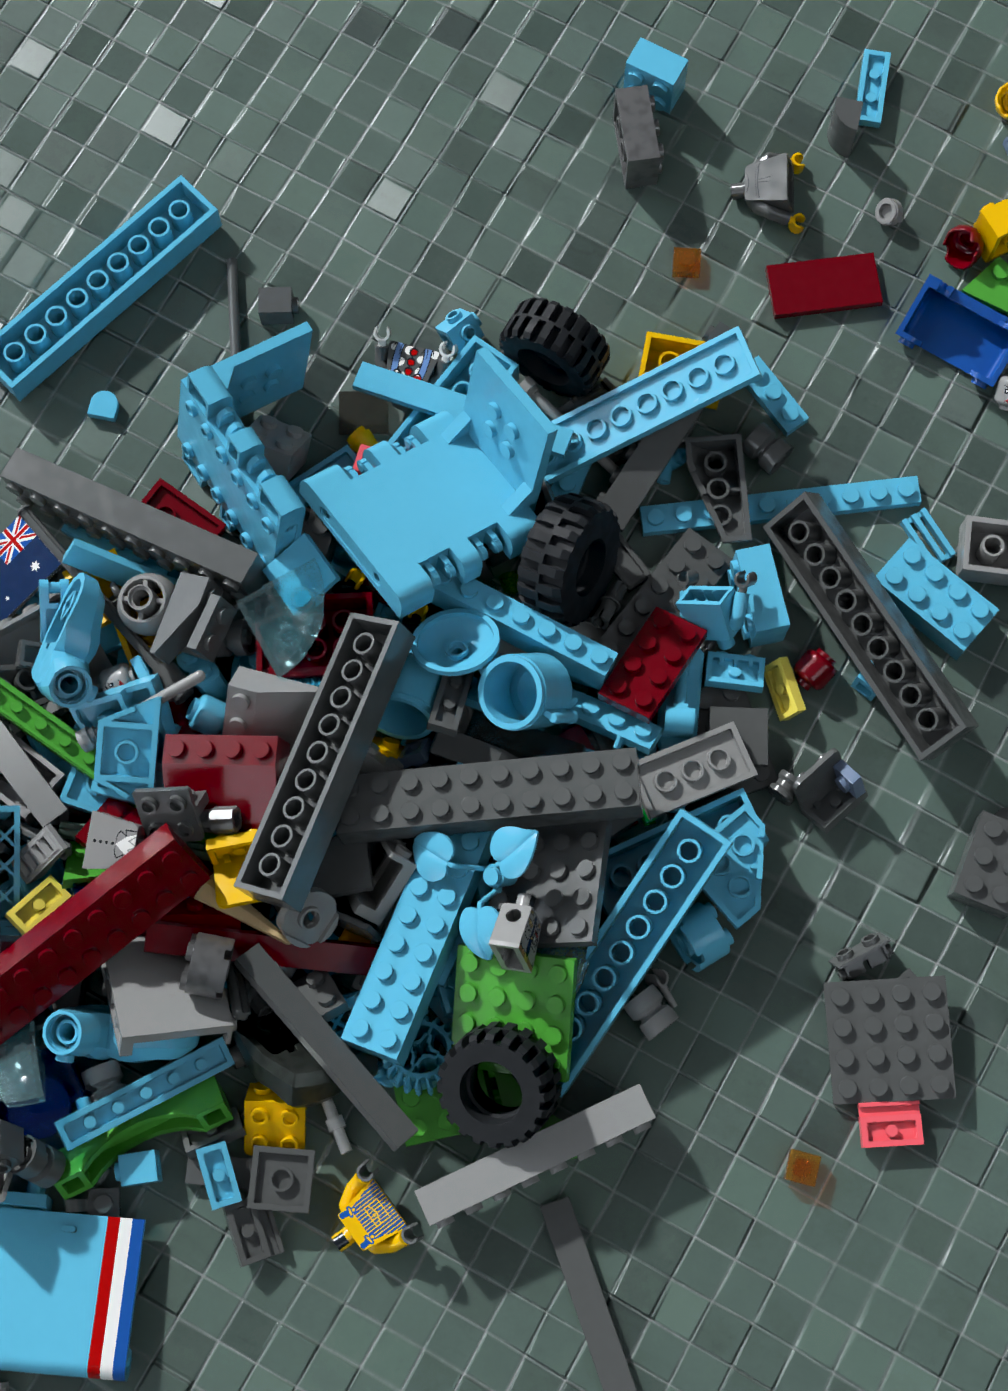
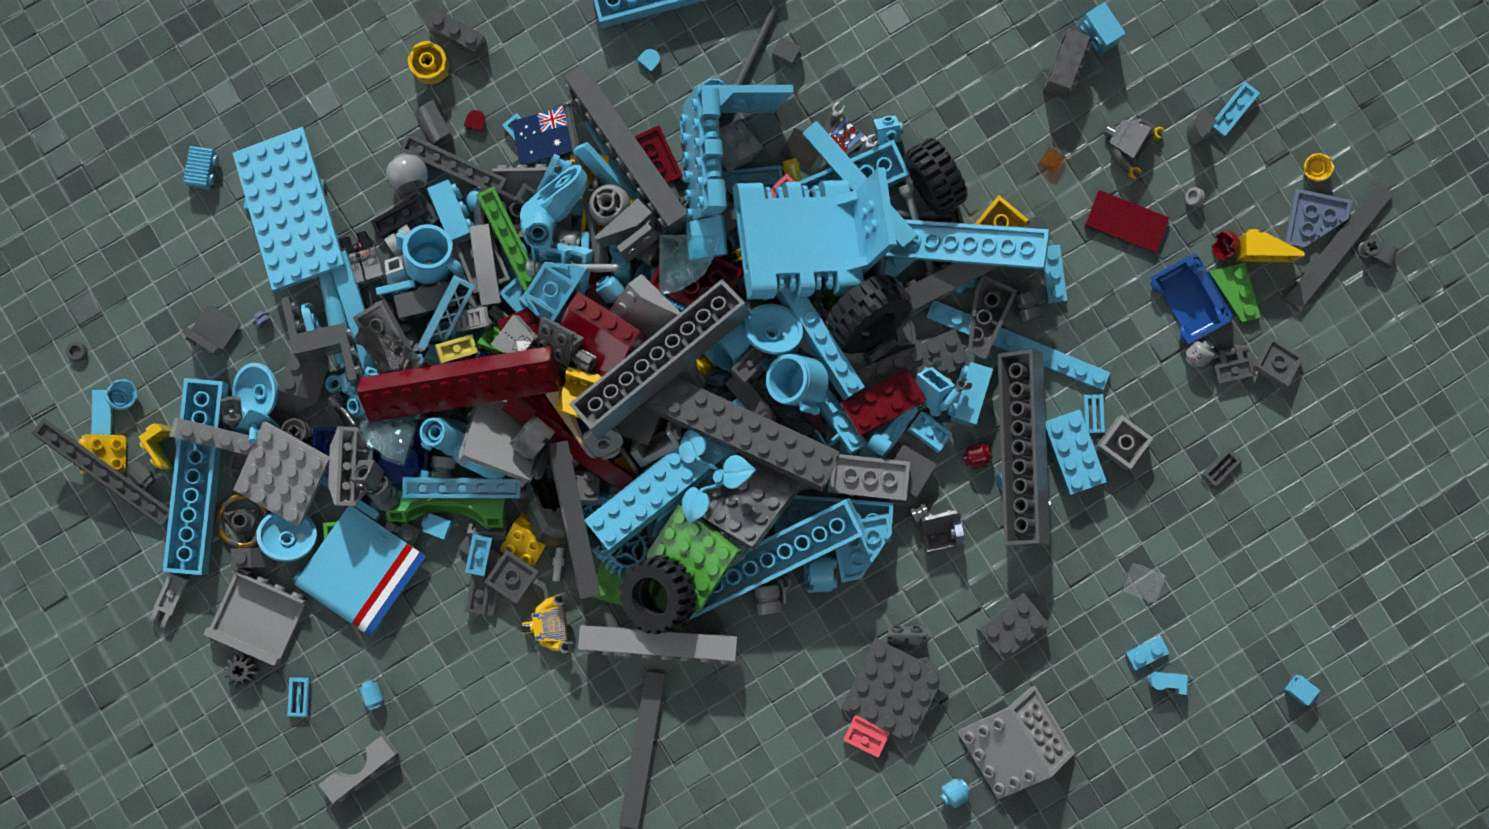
camera: 25 degrees right, 10 degrees up
light grey torso [489,893,541,973] -> none
light yellow plate [764,656,806,721] -> none
clear orange plate [783,1149,821,1187] -> none

